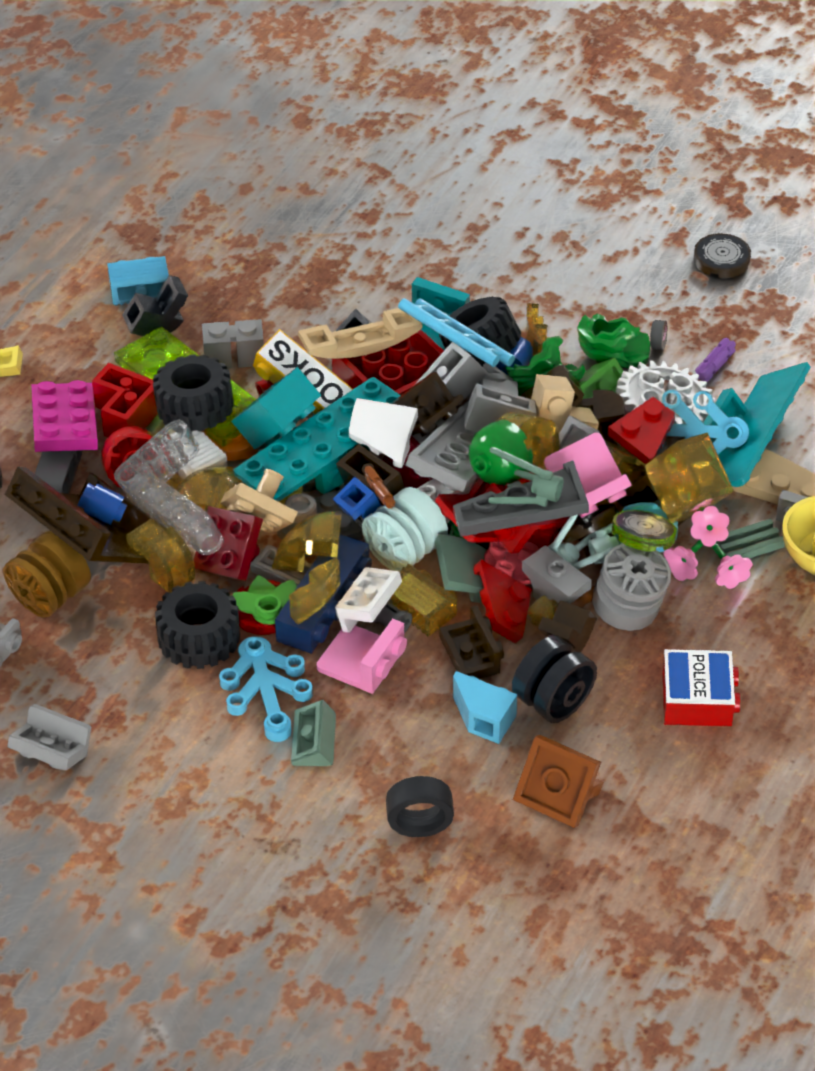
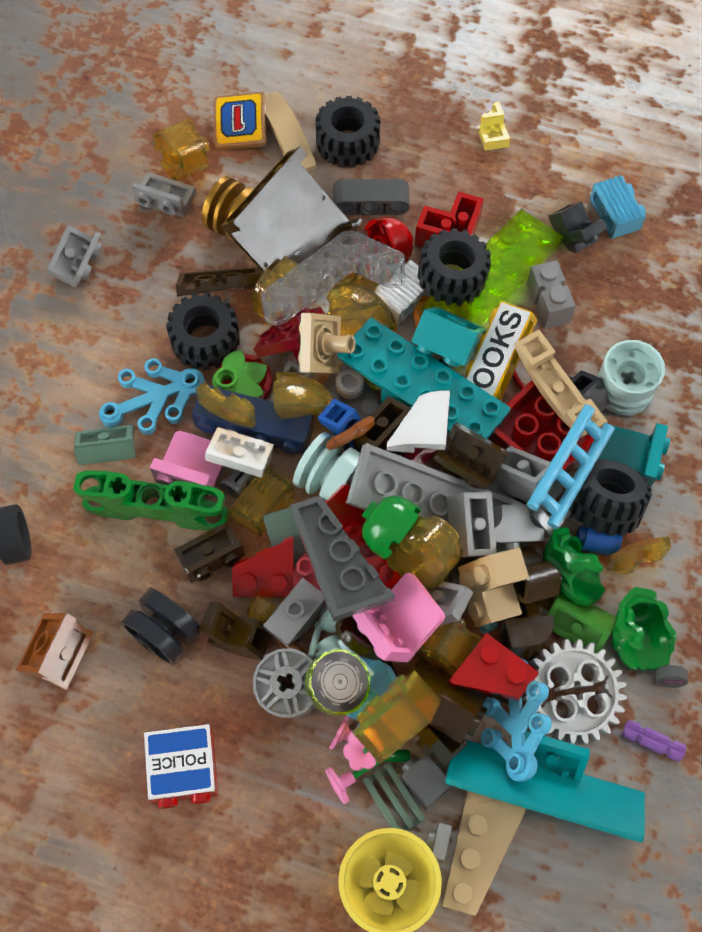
camera: 80 degrees right, 20 degrees up
dark pink plate [31,380,98,452] -> none
blue brick [77,483,127,525] -> none
medium azure slope [453,671,517,744] -> none
sand green plant [488,447,564,507] -> none
none -> green piece [73,471,229,530]
none -> dark brown wing [176,267,262,297]
none -> dark grey brick [401,755,452,810]
none -> light aqua wheel [597,340,665,416]

